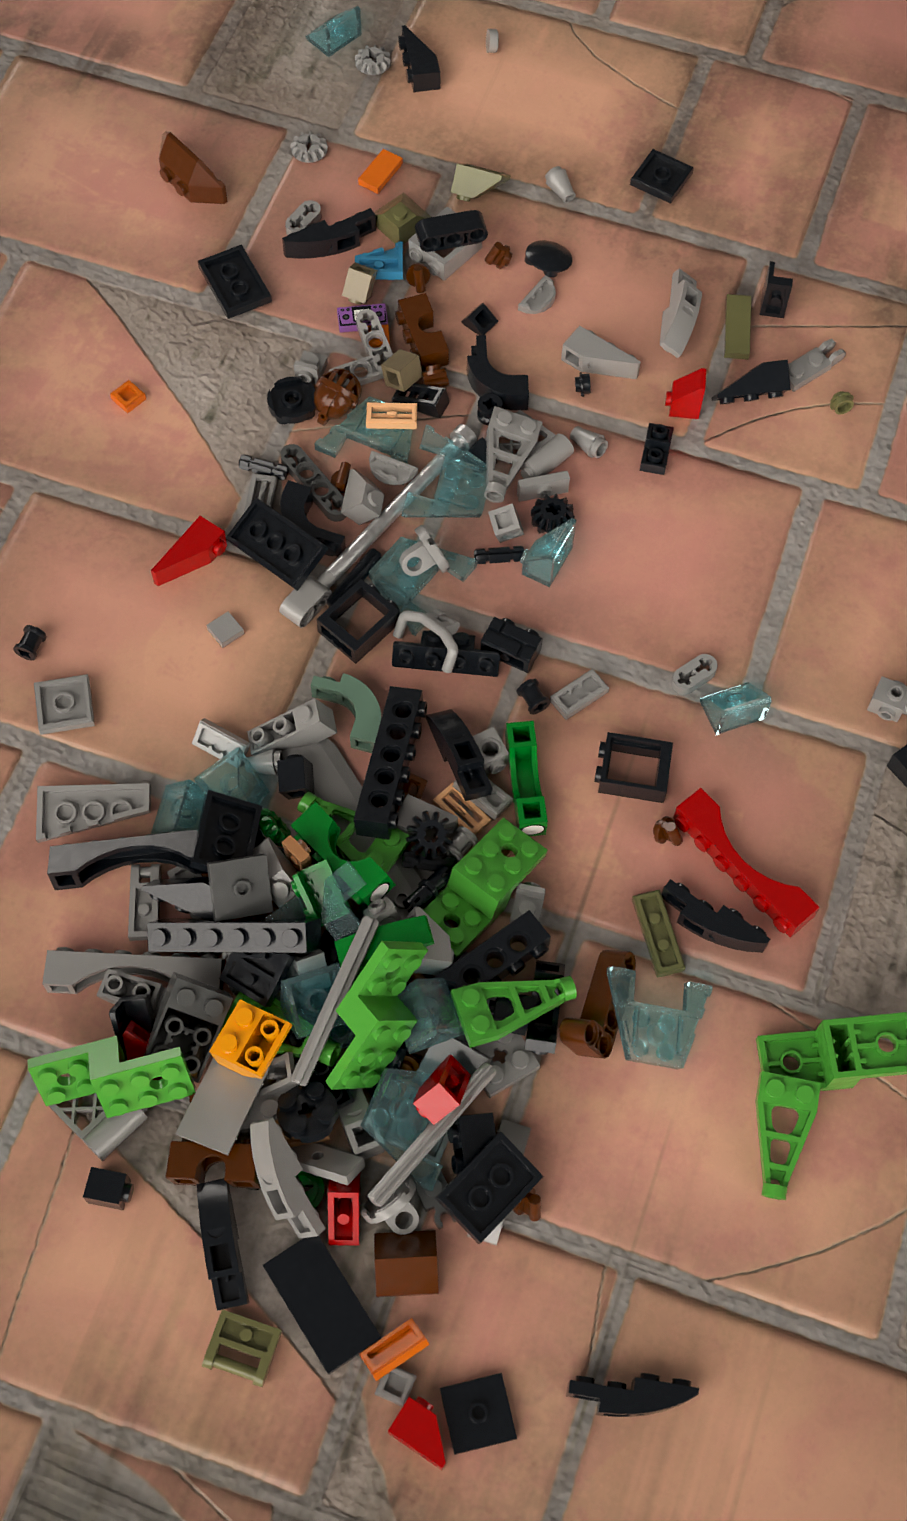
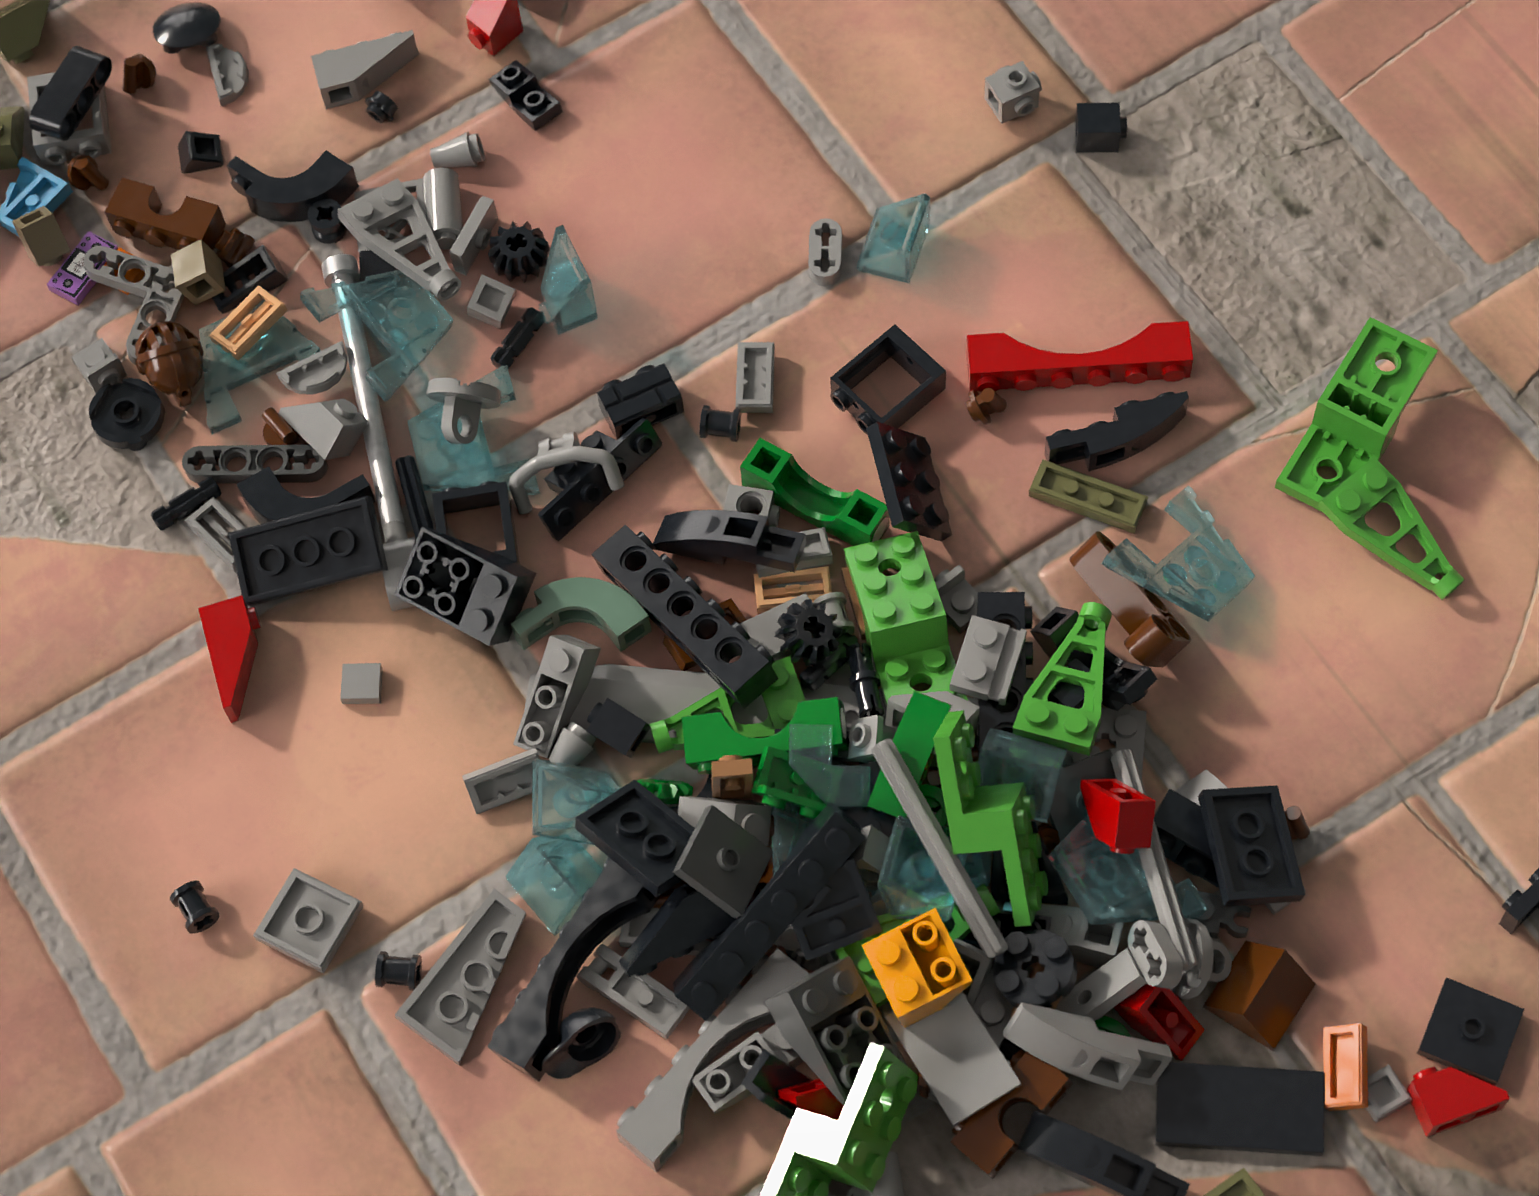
camera: 45 degrees left, 0 degrees up
none -> black bush [375,951,422,991]
none -> black slope [394,526,537,646]
none -> black piece [541,1007,621,1079]
none -> black plate [866,422,952,541]
none -> light grey plate [950,615,1027,706]
none -> light grey beam [1128,920,1183,989]

